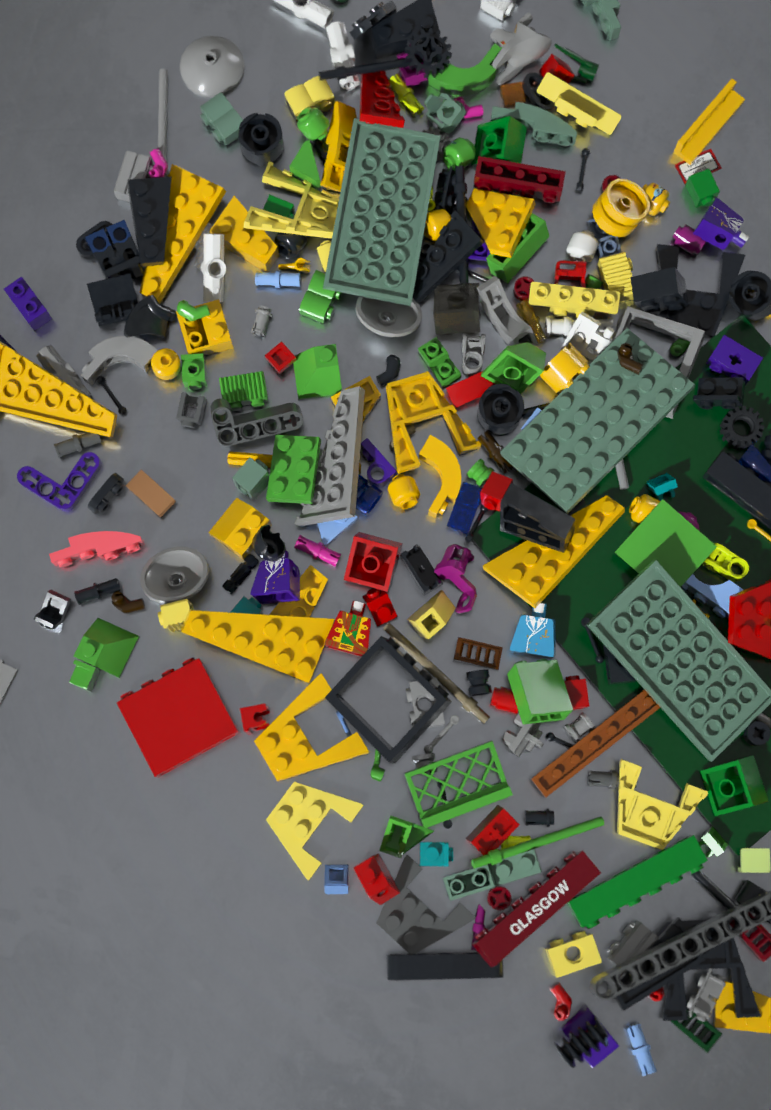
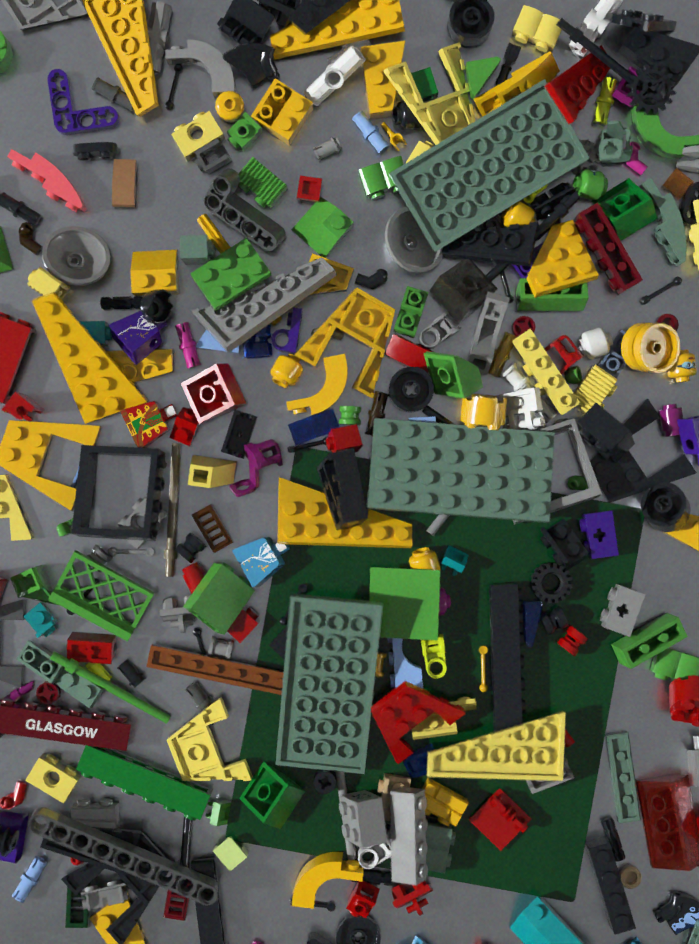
camera: 45 degrees right, 10 degrees up
bright green arm [177,300,211,321] -> none
bright green head [297,107,329,141] -> none
dark brown arm [617,343,644,375] -> none
none -> light yellow brick [171,111,225,162]

